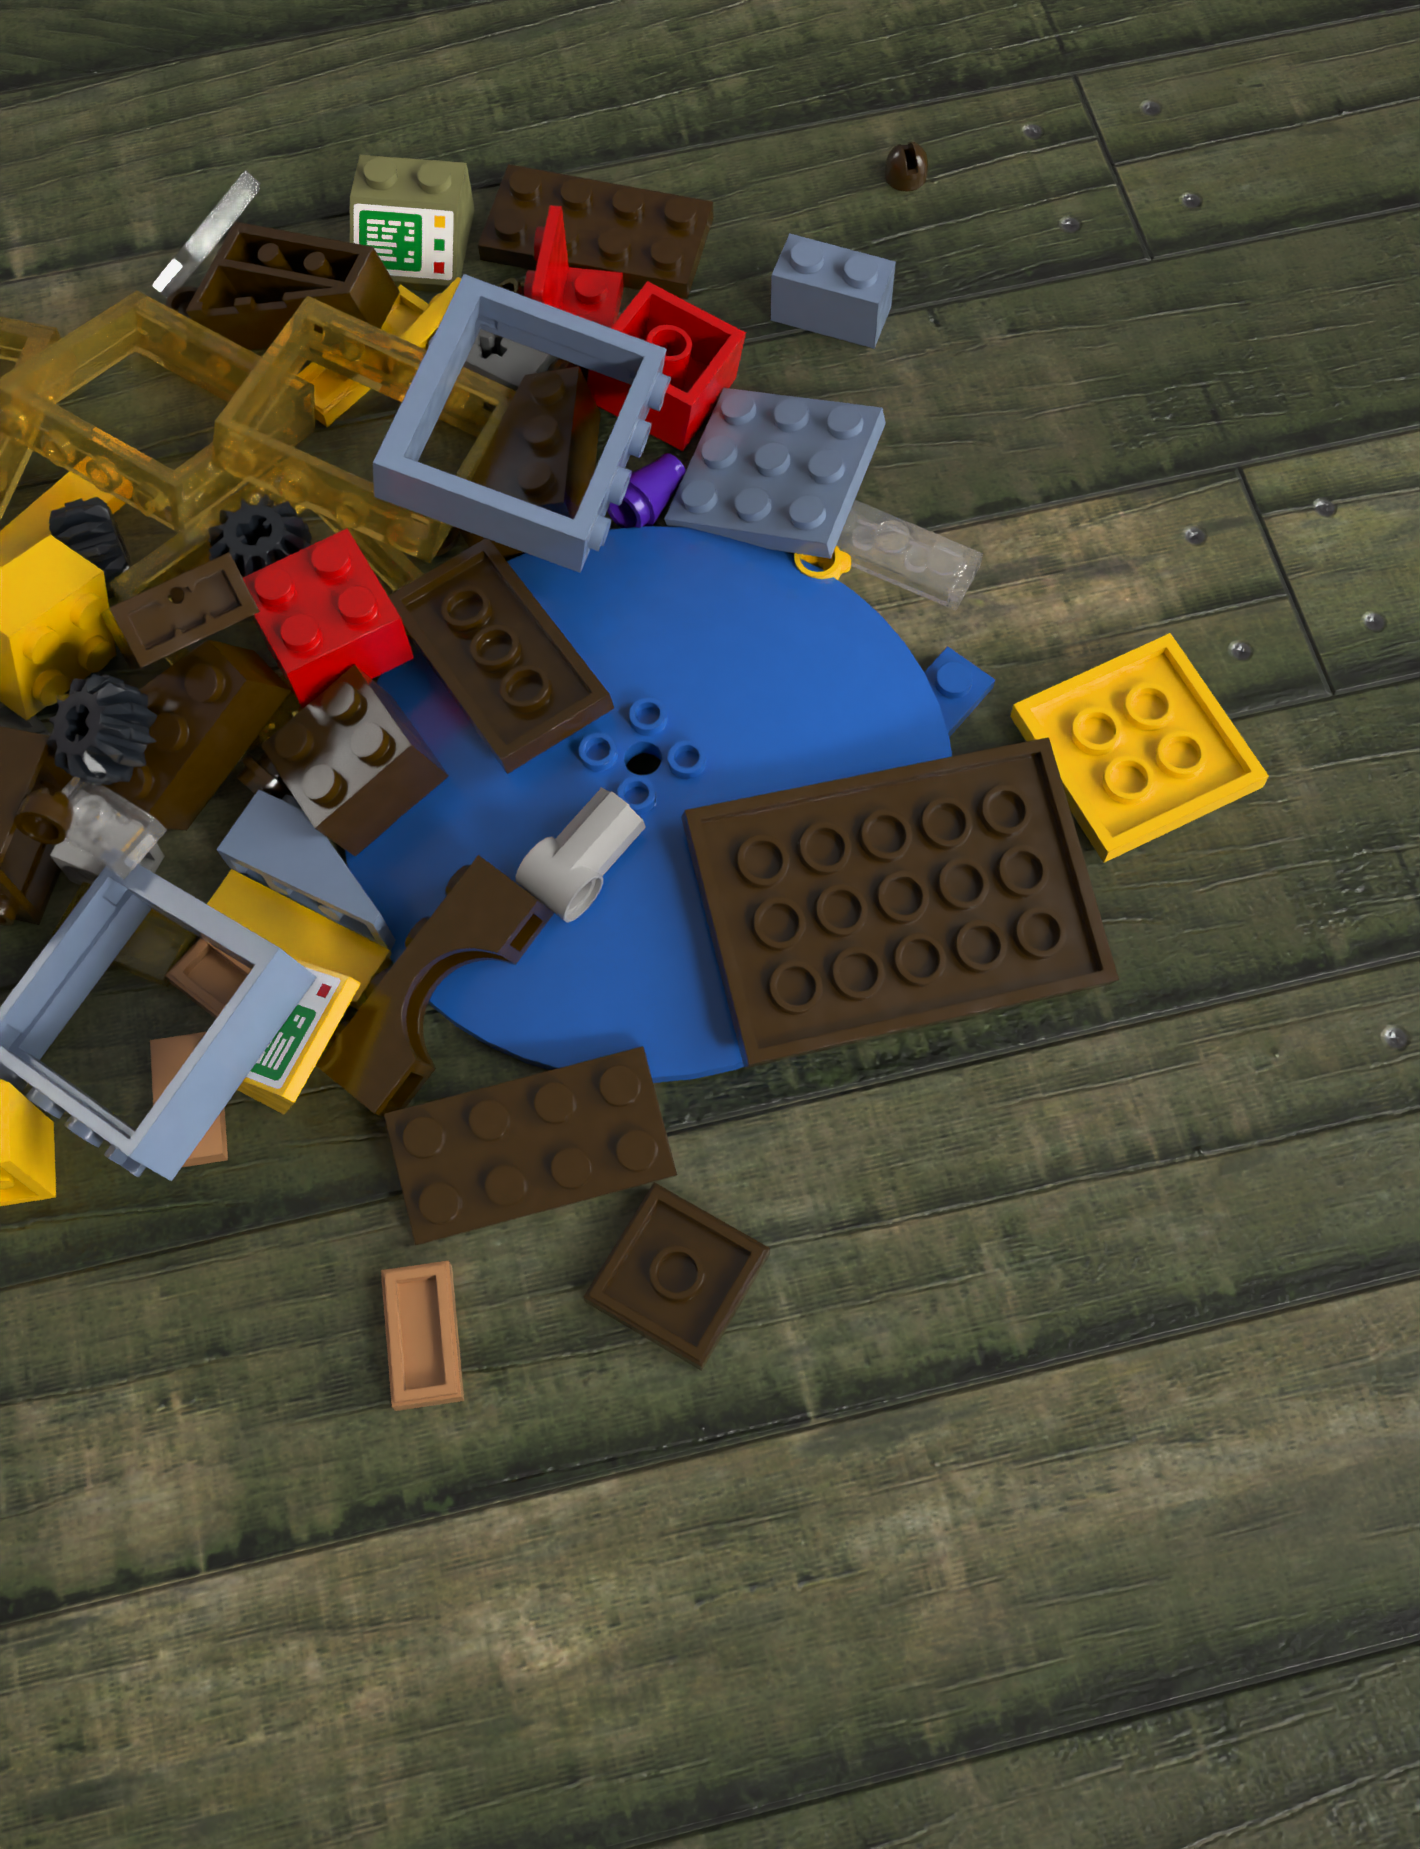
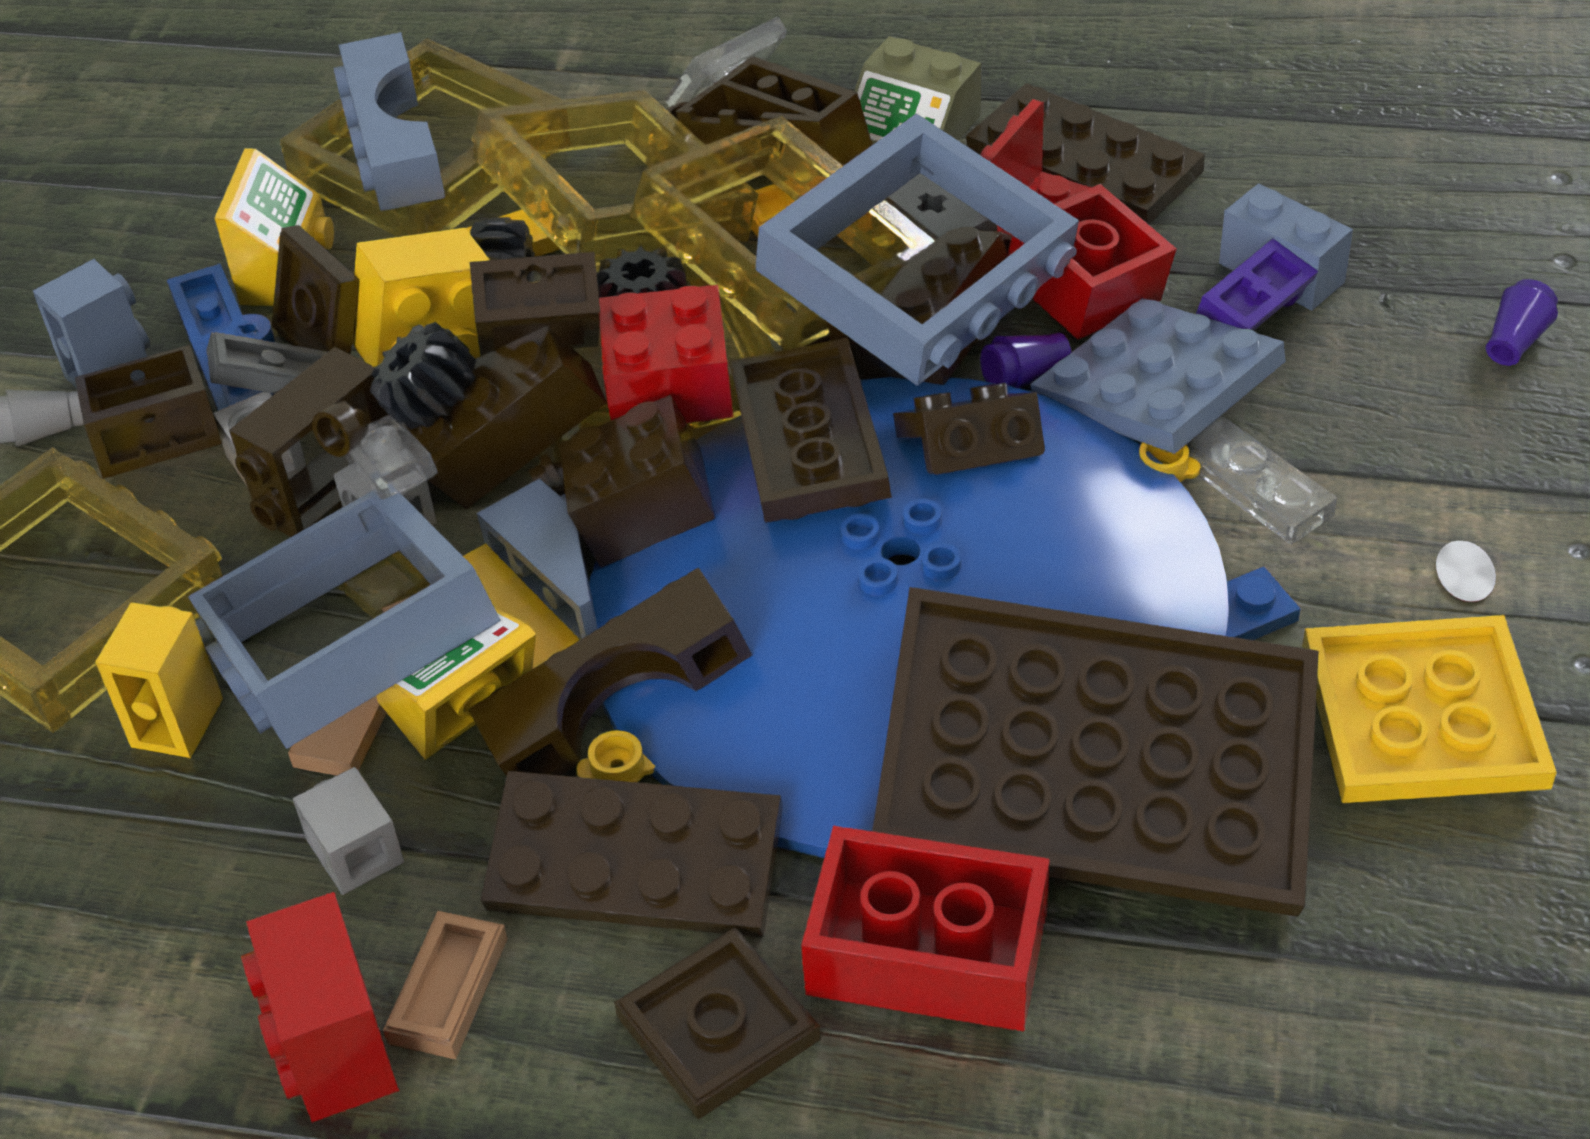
camera: 25 degrees right, 20 degrees down
light grey piece [515,787,646,923] -> none
dark brown hinge [885,142,928,192] -> none
none -> red brick [241,892,399,1122]
none -> light grey brick [292,767,404,895]
none -> yellow plate [577,730,655,782]
none -> red brick [801,826,1050,1032]
none -> dark brown bracket [893,383,1045,475]
none -> dark purple hinge [1196,239,1318,331]
none -> flat silver sticker [1436,541,1496,602]
none -> dark purple cone [1486,279,1558,366]

